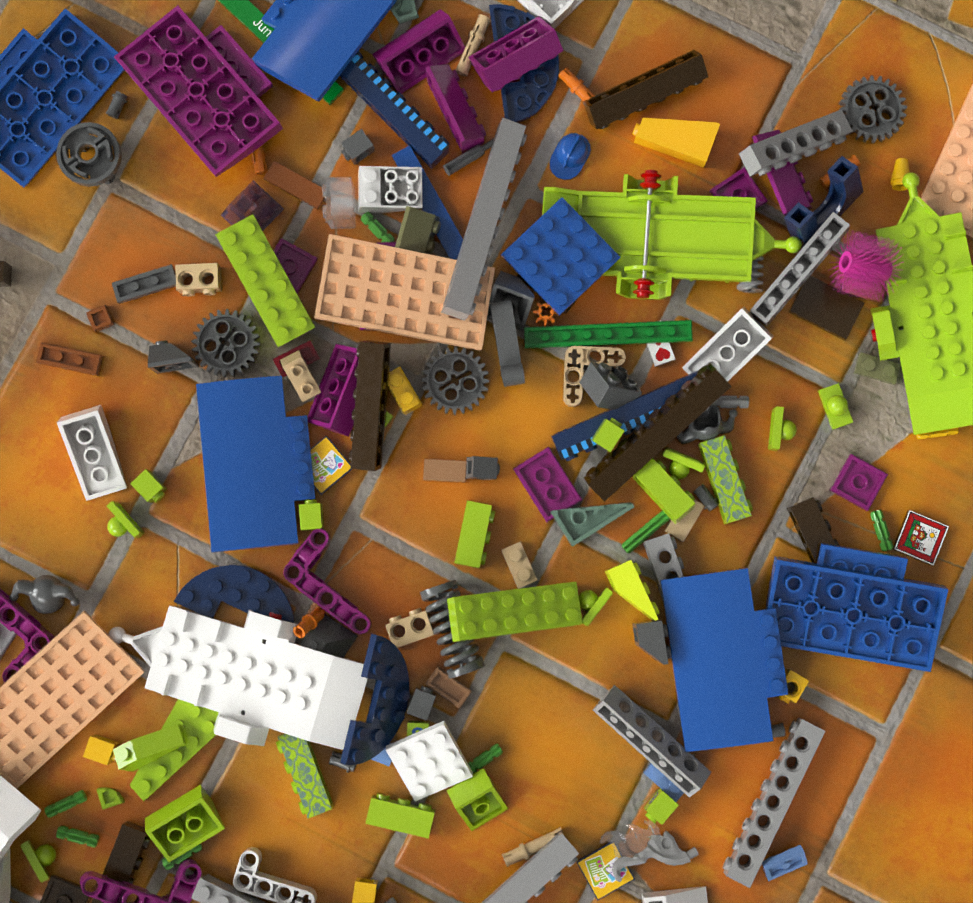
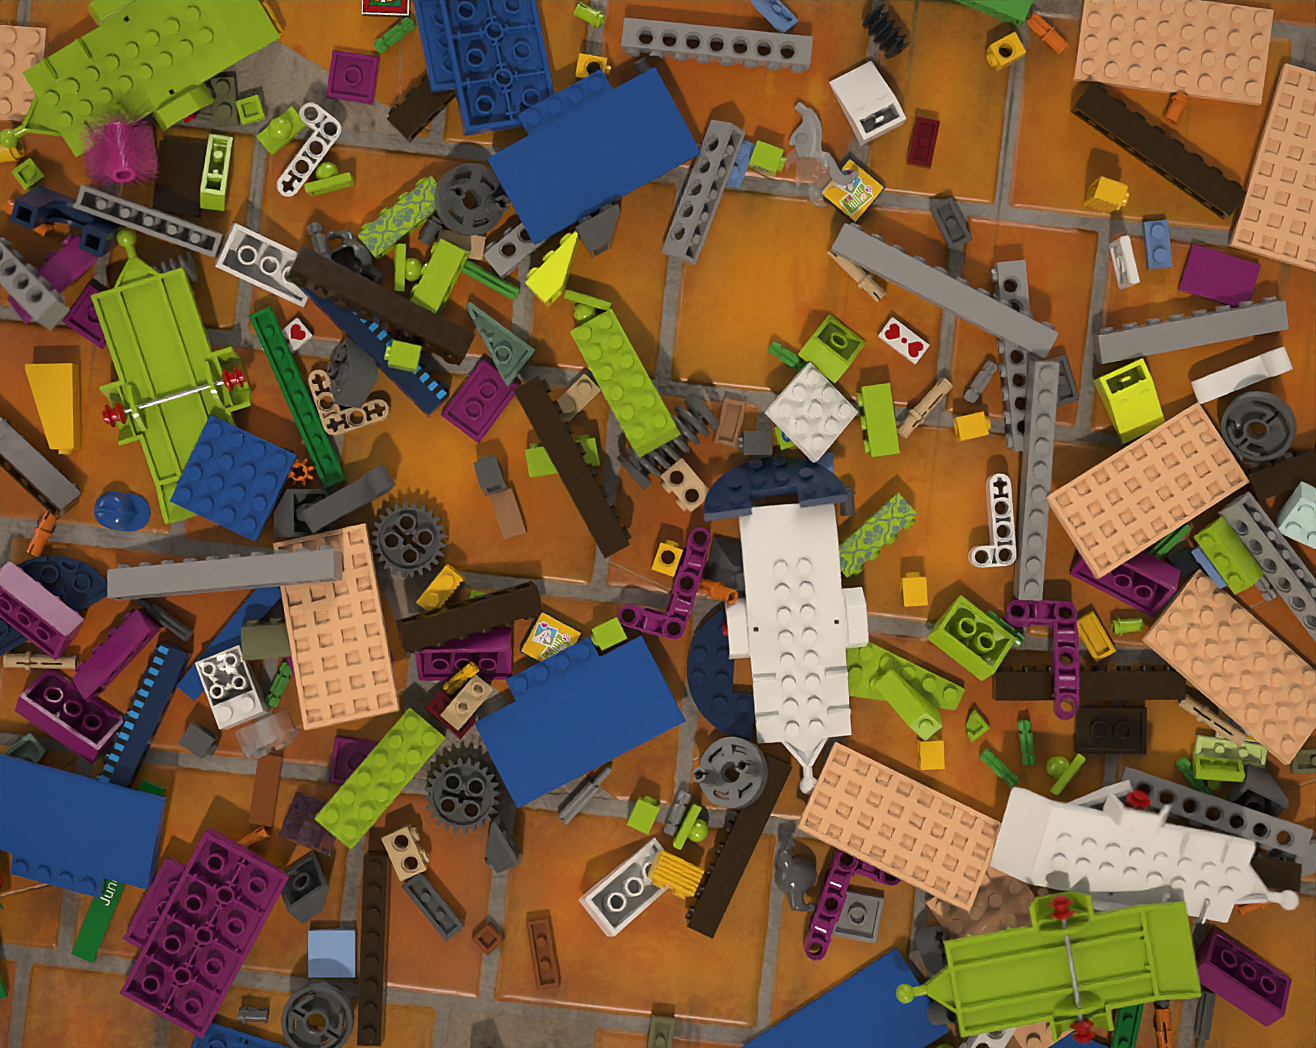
camera: 110 degrees left, 5 degrees up
none -> lime plate [11,158,47,192]
none -> lime slope [200,134,233,211]
none -> lime plate [235,95,266,126]
none -> white beam [276,103,341,197]
none -> dark grey slope [281,851,329,924]
none -> light blue tile [308,929,357,978]
none -> dark brown brick [357,851,391,1046]
none -> dark grey piece [434,163,510,236]
none -> yellow axle [443,662,479,695]
none -> dark brown brick [513,376,632,558]
none -> light grey axle [557,766,612,825]
none -> lime pin [574,2,605,28]
none -> yellow brick [647,850,704,899]
none -> yellow brick [652,539,683,577]
none -> light grey axle [664,790,691,836]
none -> dark brown brick [685,752,792,939]
none -> dark grey piece [692,737,768,809]
none -> white tile [877,317,930,365]
none -> tan pin [896,377,953,439]
none -> yellow brick [899,572,928,607]

